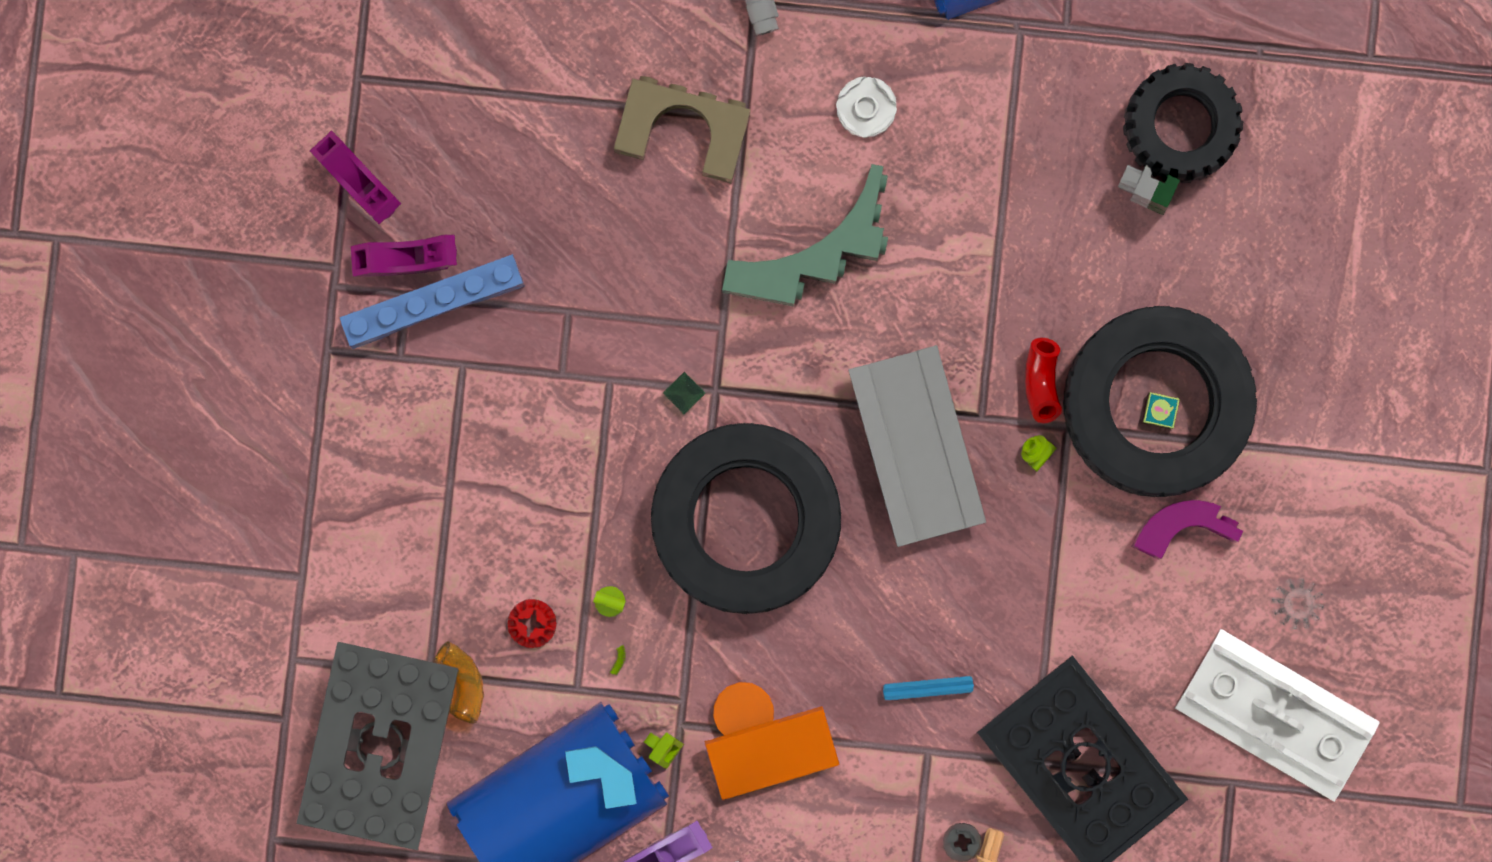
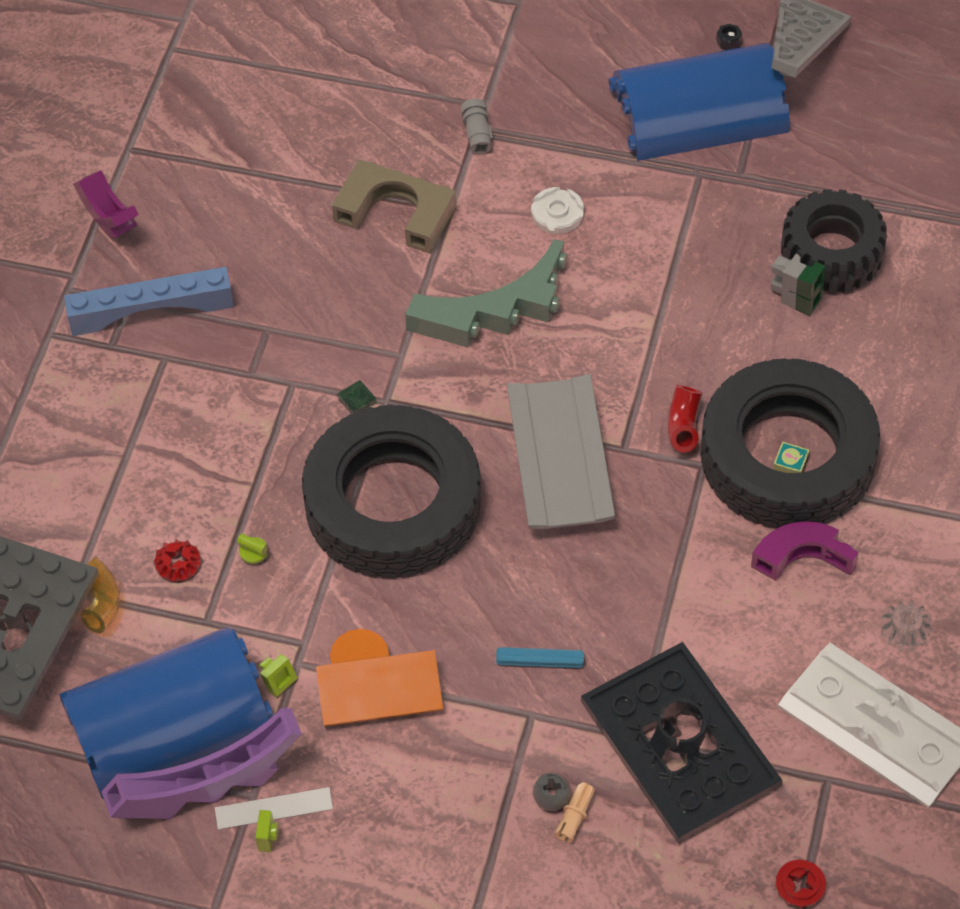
camera: 15 degrees right, 30 degrees down
magenta arch [351,234,457,277] -> none
medium azure tile [565,746,636,809] -> none
lime leg [610,645,626,675] -> none
lime plate [1021,435,1057,472] -> none

